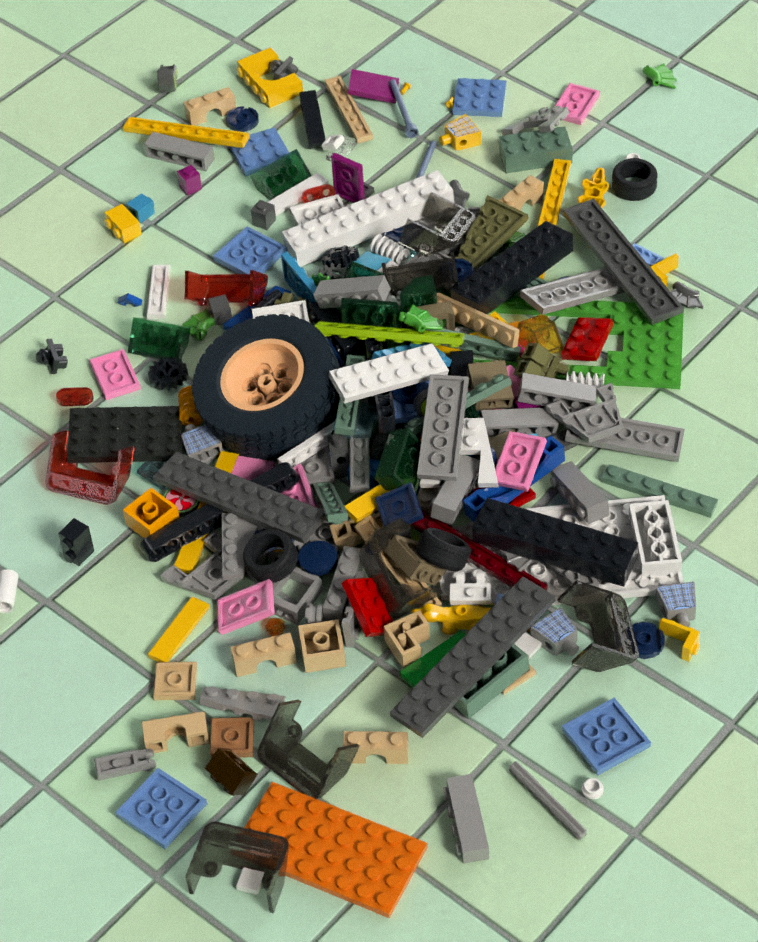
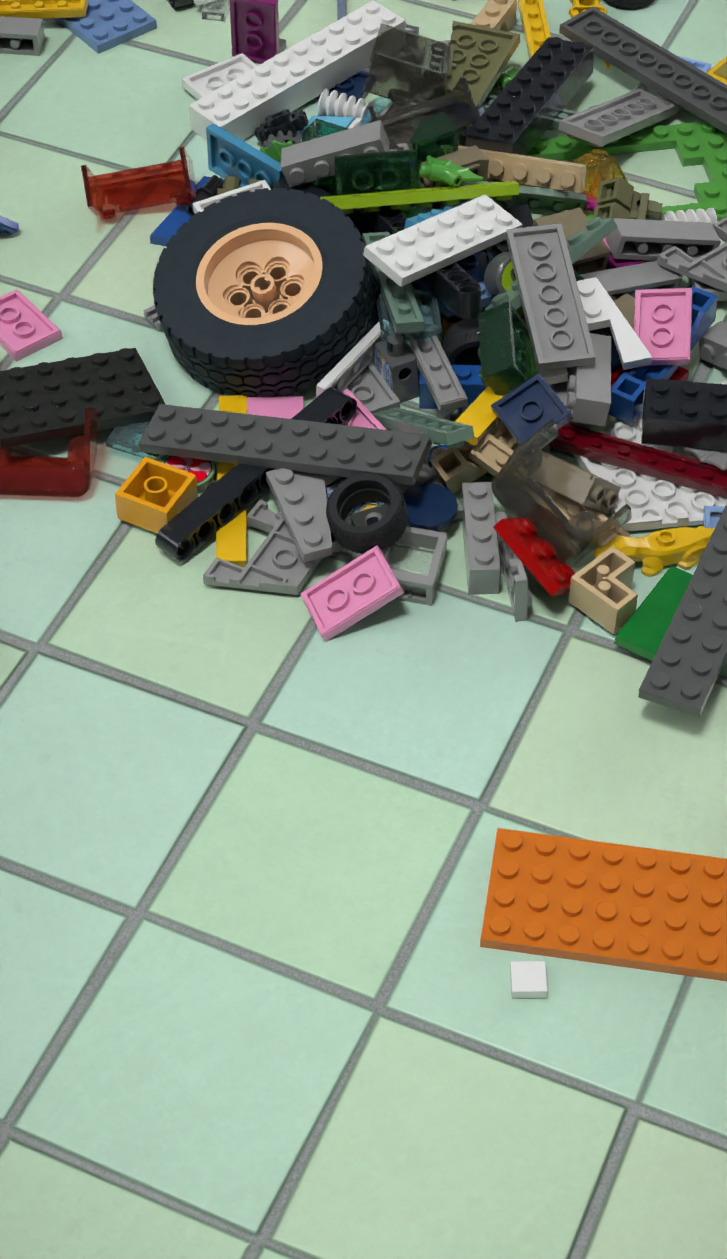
camera: 20 degrees left, 0 degrees up
black brick [58,518,94,566] -> none
light grey hinge [94,748,156,781] -> none
medium blue plate [115,768,207,849] -> none
clear green slope [128,317,191,361] -> none
tan arch [142,712,210,753] -> none
white tile [147,265,170,319] -> none
black gear [148,356,188,391] -> none
yellow tile [148,597,209,663] -> none
tan tile [153,662,197,701] -> none
magenta brick [177,165,202,196] -> none
bright green arm [178,309,215,340] -> none
light orange piece [178,386,203,427] -> none
light grey torso [181,424,223,462] -> none
clear smoke windscreen [185,821,289,914] -> none
light grey wing [199,686,285,725] -> none
dark brown brick [205,748,258,796] -> none
dark grey brick [208,295,232,326] -> none
medium nougat plate [210,717,255,758] -> none
medium blue plate [213,226,287,282] -> none
tan arch [230,633,297,677] -> none
clear green slope [250,149,312,200] -> none
dark grey brick [251,200,276,230] -> none
clear smoke windscreen [257,699,360,799] -> none
clear orange plate [266,618,286,636] -> none
white tile [268,173,329,216] -> none
tan brick [298,619,346,673] -> none
clear red plate [301,184,335,203] -> none
light grey wheel [305,603,324,624] -> none
tan arch [343,731,409,764] -> none
black tyre [416,528,471,572] -> none
white plate [450,571,491,605] -> none
red plate [561,317,614,362] -> none

